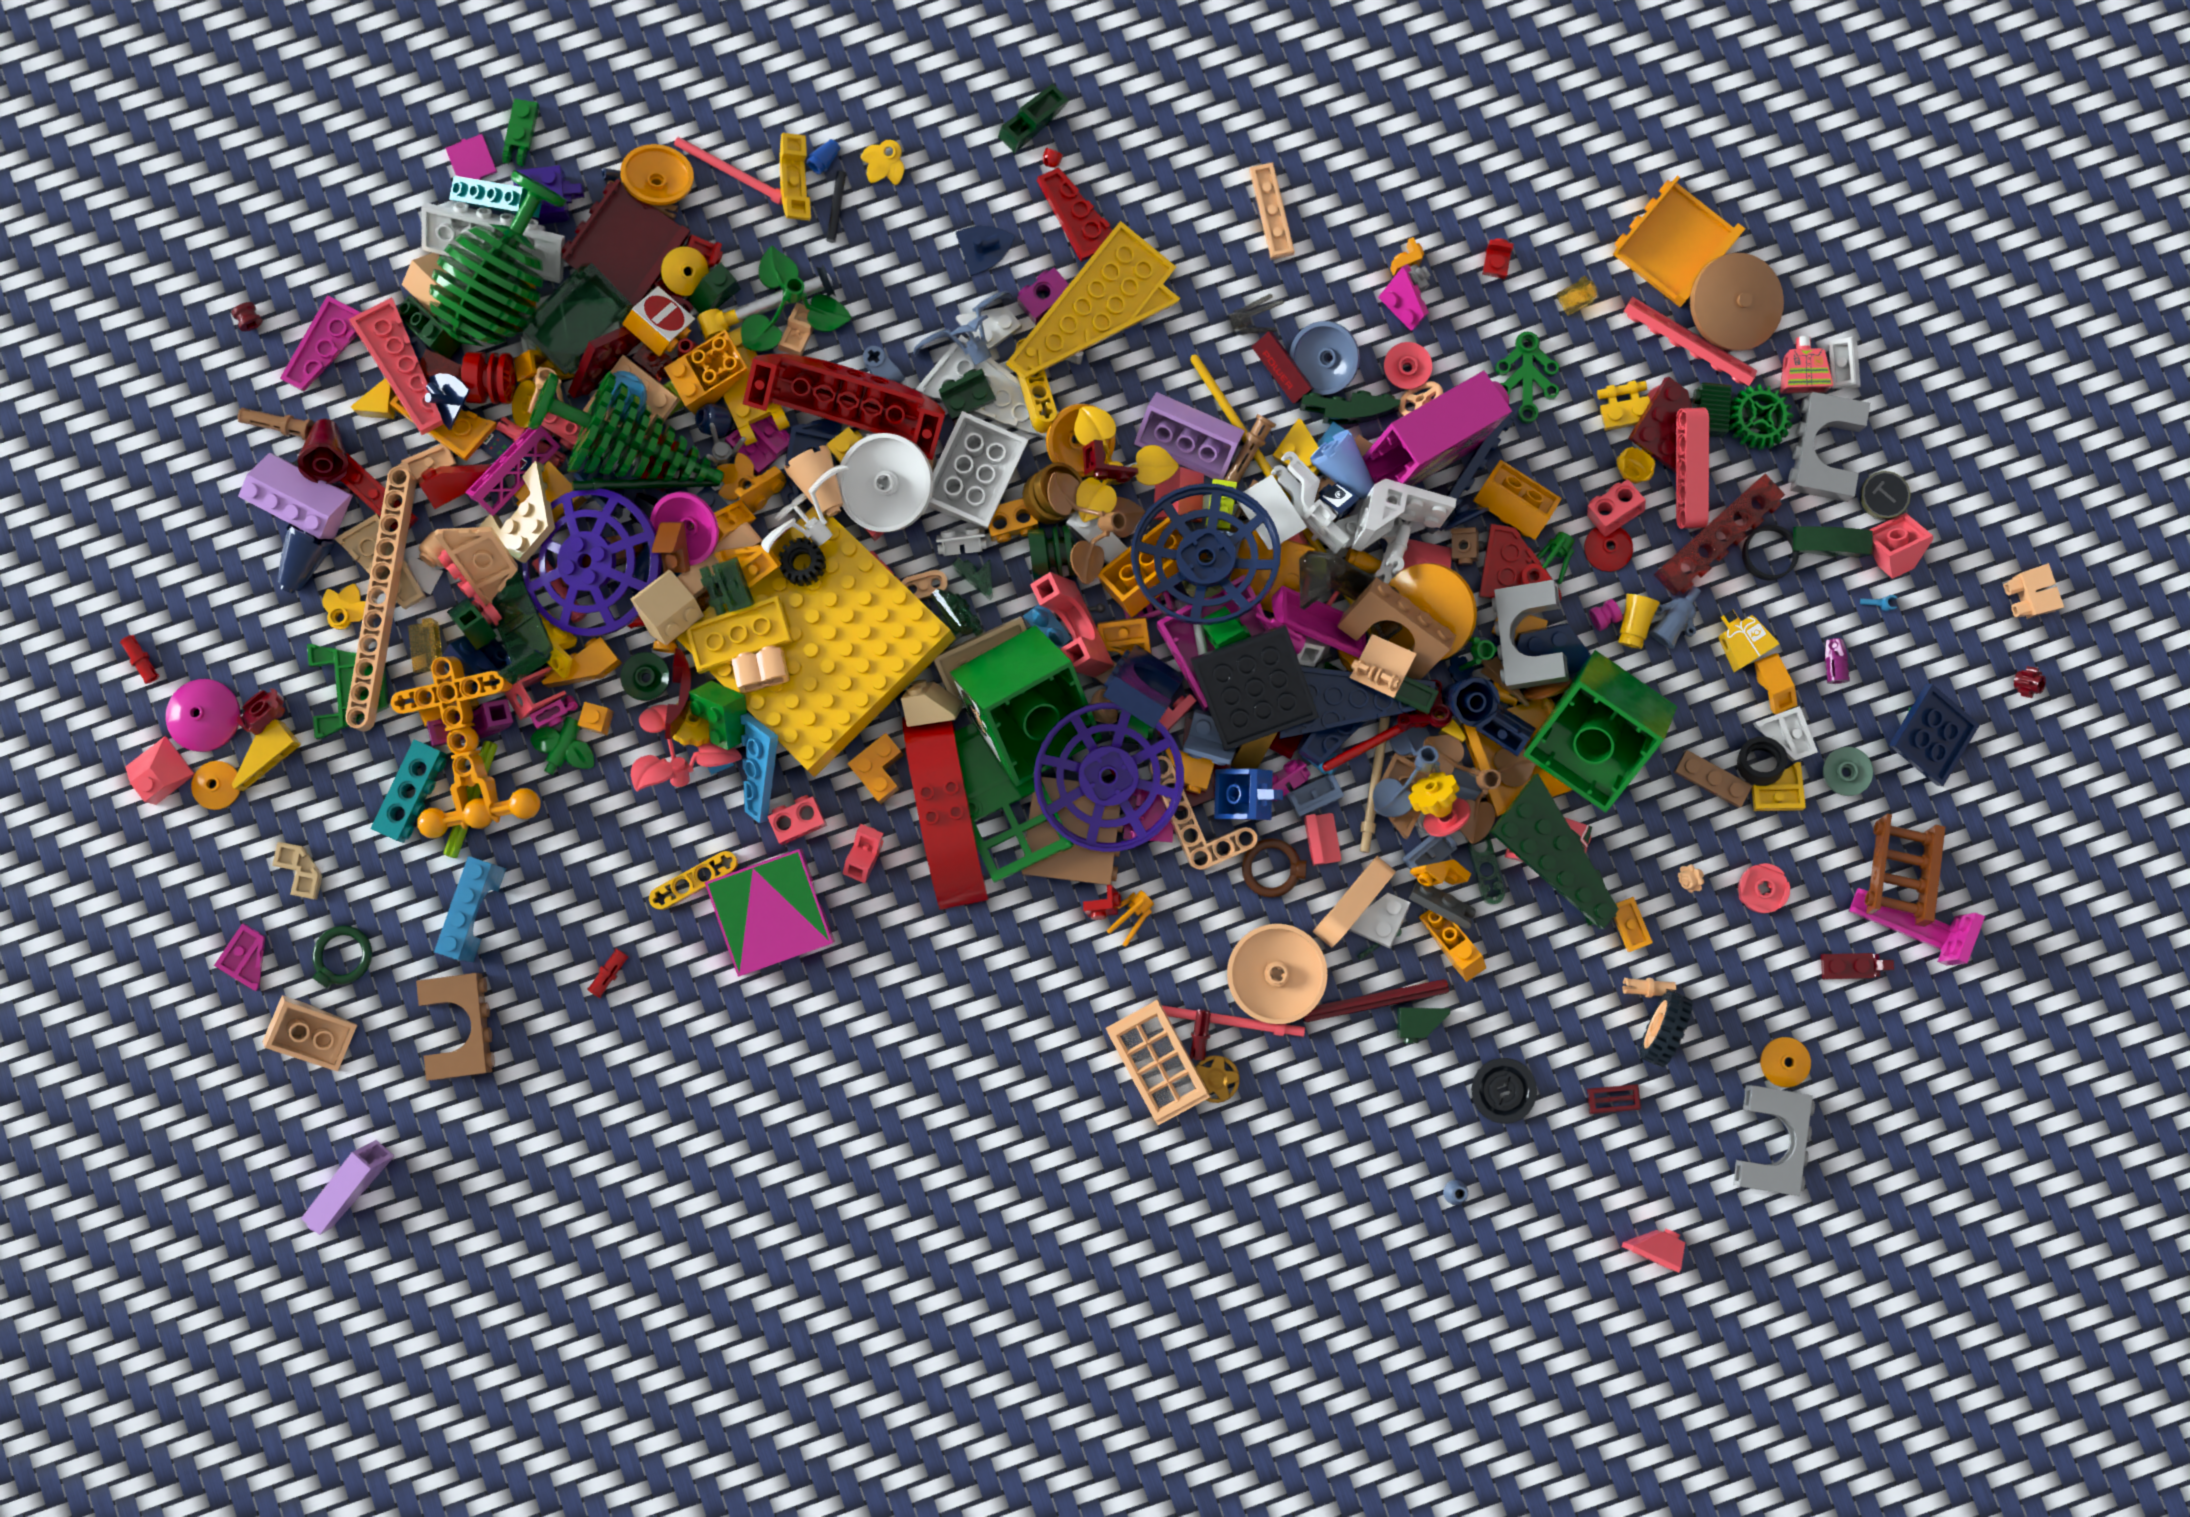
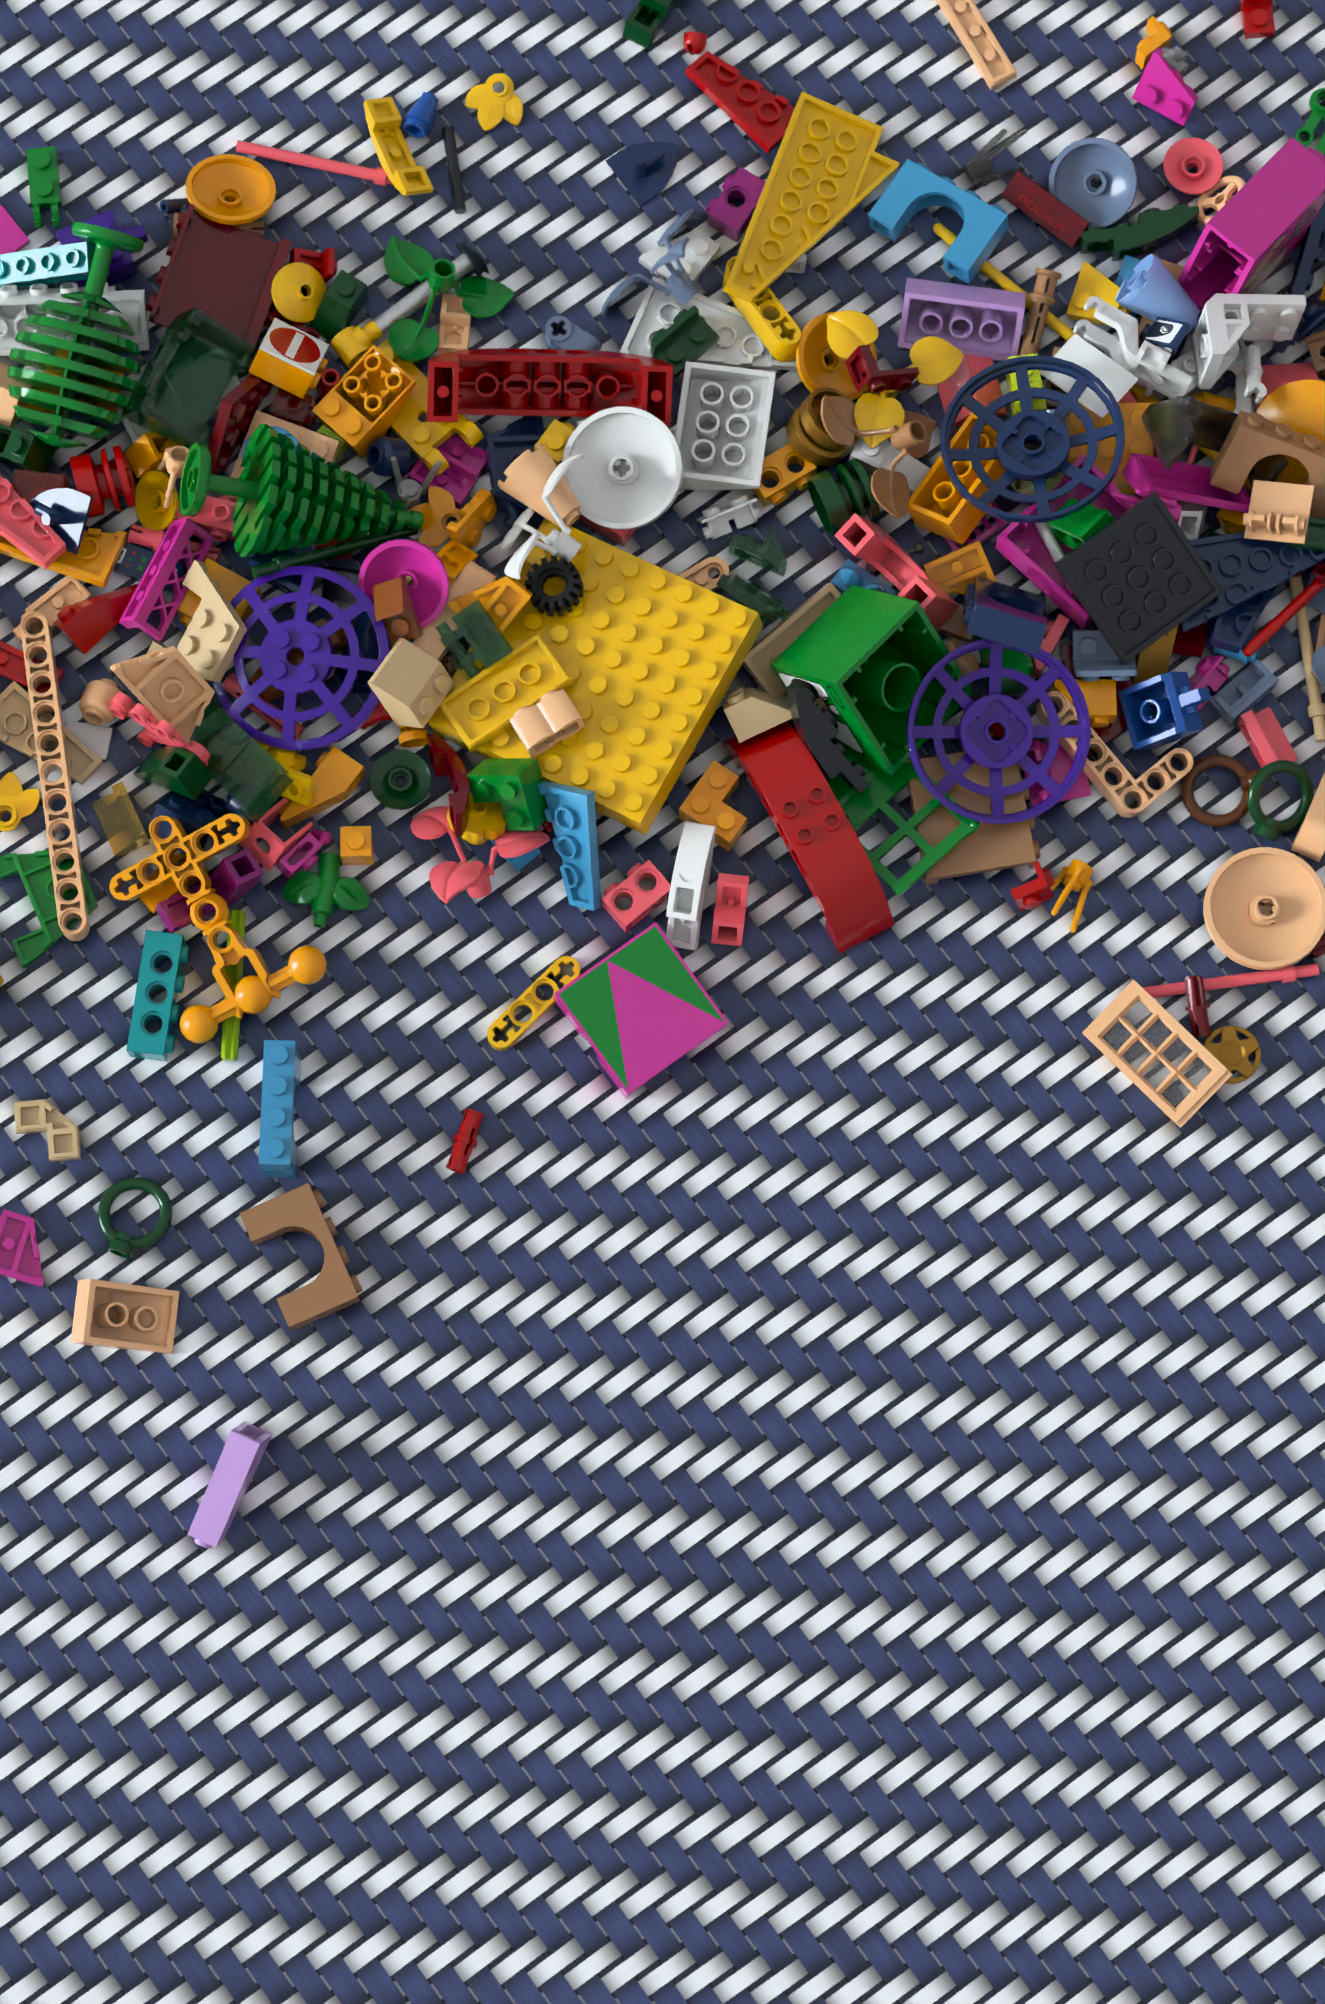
camera: 20 degrees left, 5 degrees down
none -> white slope [666,821,716,950]
none -> black slope [787,683,869,793]
none -> dark azure arch [868,159,1009,284]
none -> dark green piece [1247,760,1314,841]

